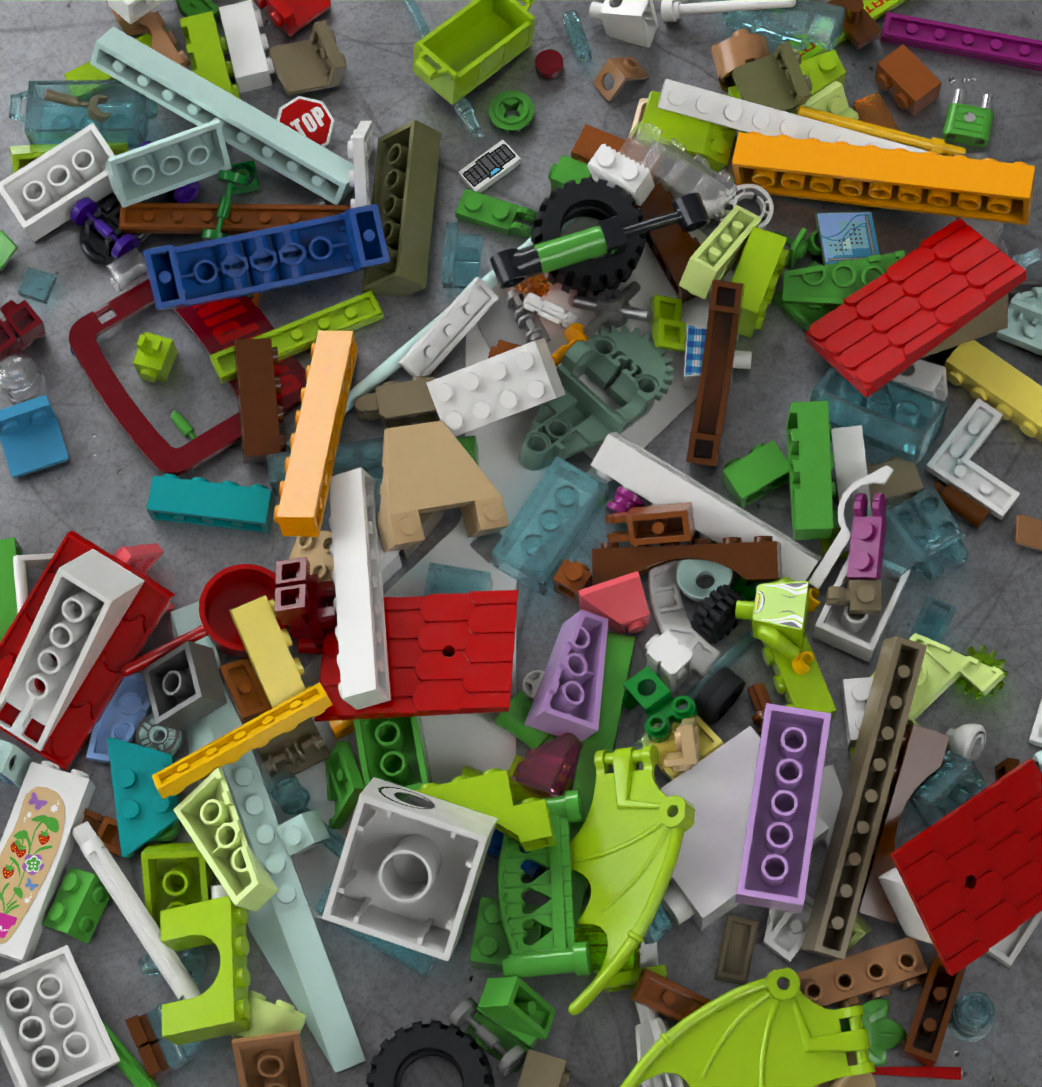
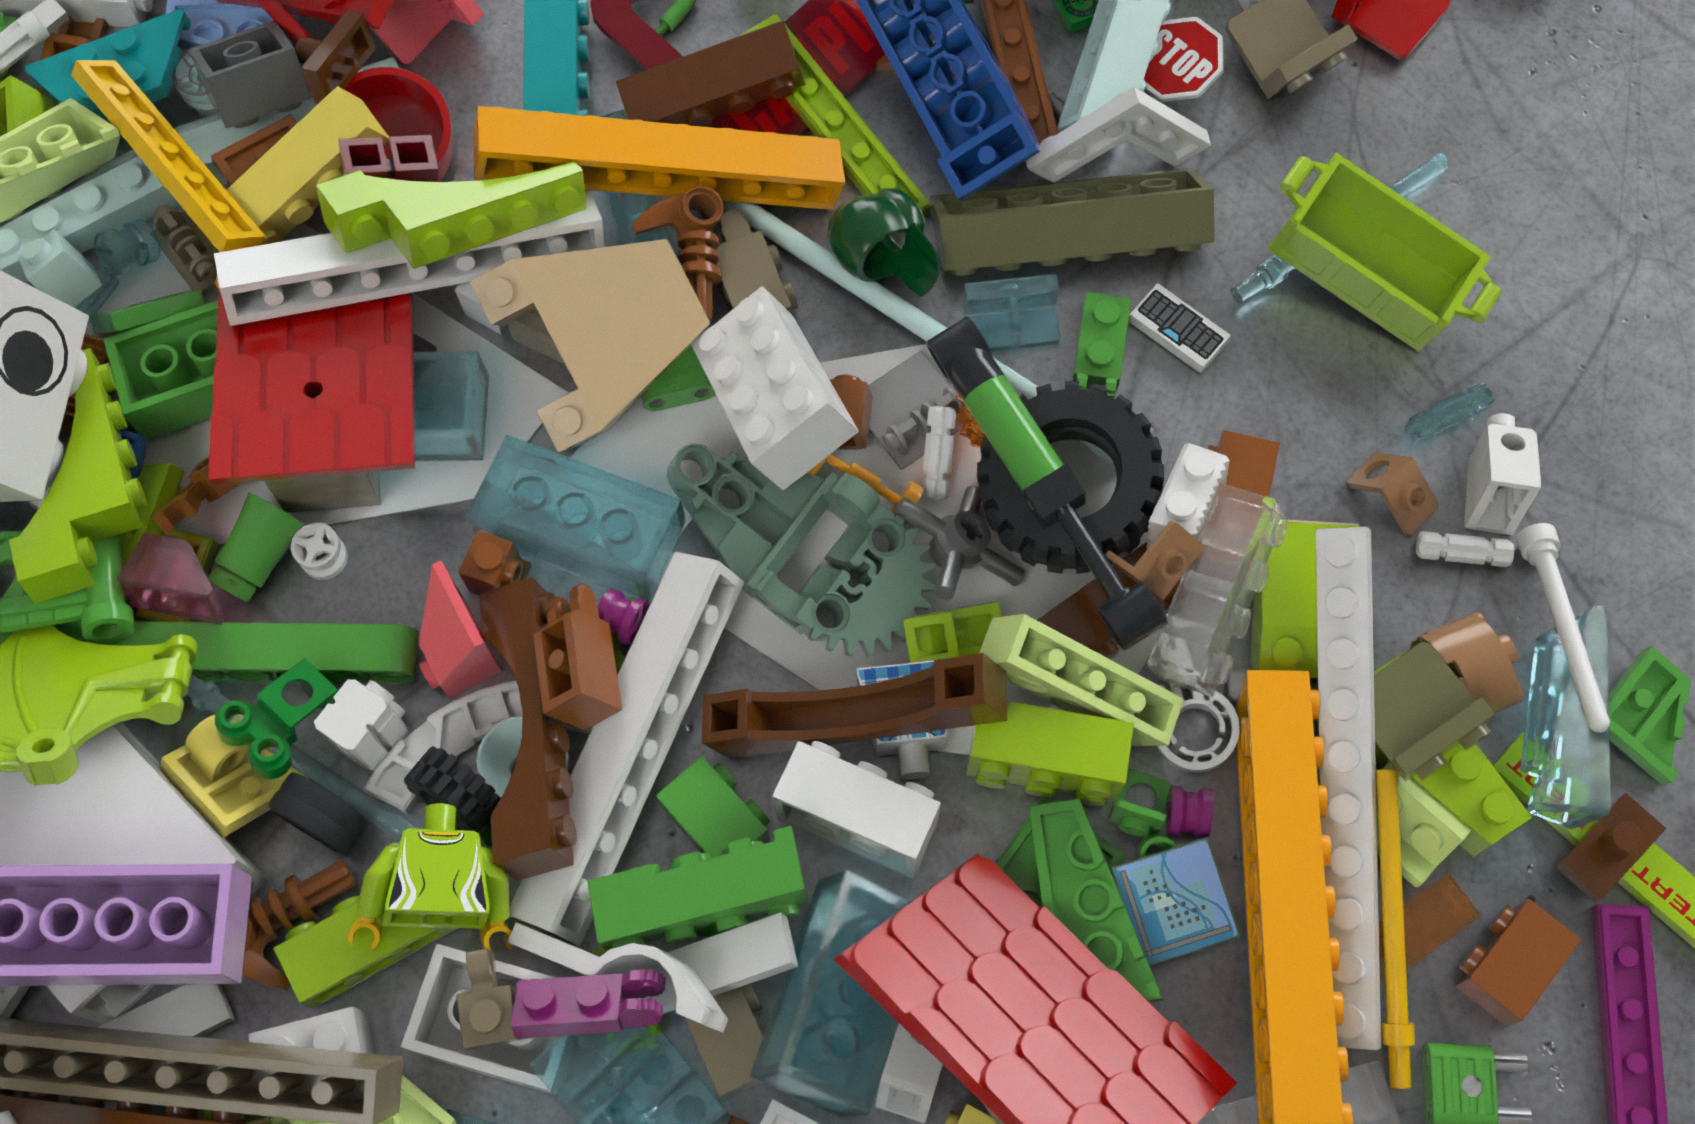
camera: 75 degrees right, 0 degrees up
white tile [398,277,499,378] -> none
bright green gear [489,90,534,133] -> none
lavender wedge [524,609,609,744] -> none
dark red tile [535,49,564,79] -> none
bright green brick [548,155,594,191] -> none
tan bracket [664,717,700,771] -> none
none -> dark orange piece [152,456,241,535]
none -> reddish brown tile [295,10,376,104]
none -> lime arch [316,161,587,269]
none -> dark orange piece [631,186,724,321]
none -> white brick [772,741,941,879]
none -> dark green piece [827,188,941,296]
none -> medium nougat bracket [1105,520,1203,600]
none -> magenta wheel [1165,785,1214,839]
none -> white axle [1416,531,1514,567]

